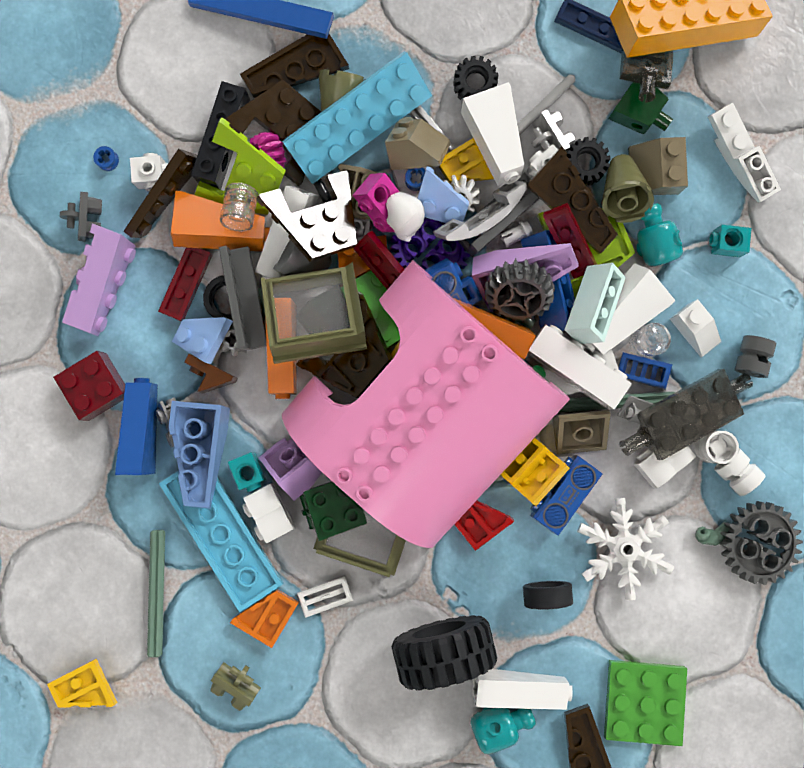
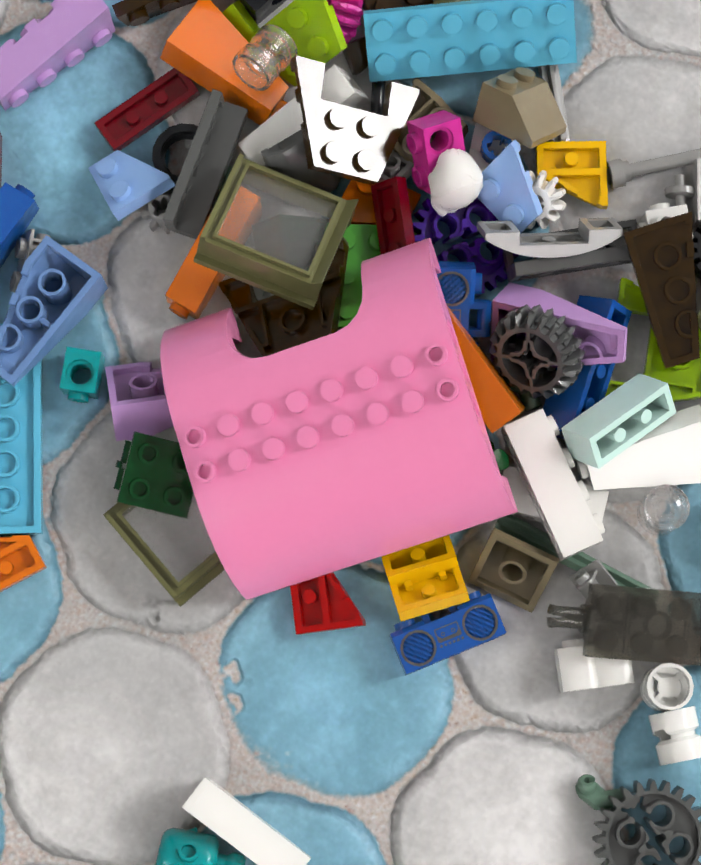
camera: 30 degrees right, 5 degrees down
reddish brown slope [184,354,238,394] -> none
white brick [243,483,296,544] -> none
white tile [297,576,353,618] -> none
black tyre [391,615,498,691] -> none
black tyre [453,56,499,100] -> none
white slope [461,82,524,186] -> none
white pin [500,221,533,248] -> none
black tyre [523,581,573,610] -> none
dark red plate [543,203,597,279] -> none
white piece [577,498,674,600] -> none
blue slope [618,352,673,390] -> none

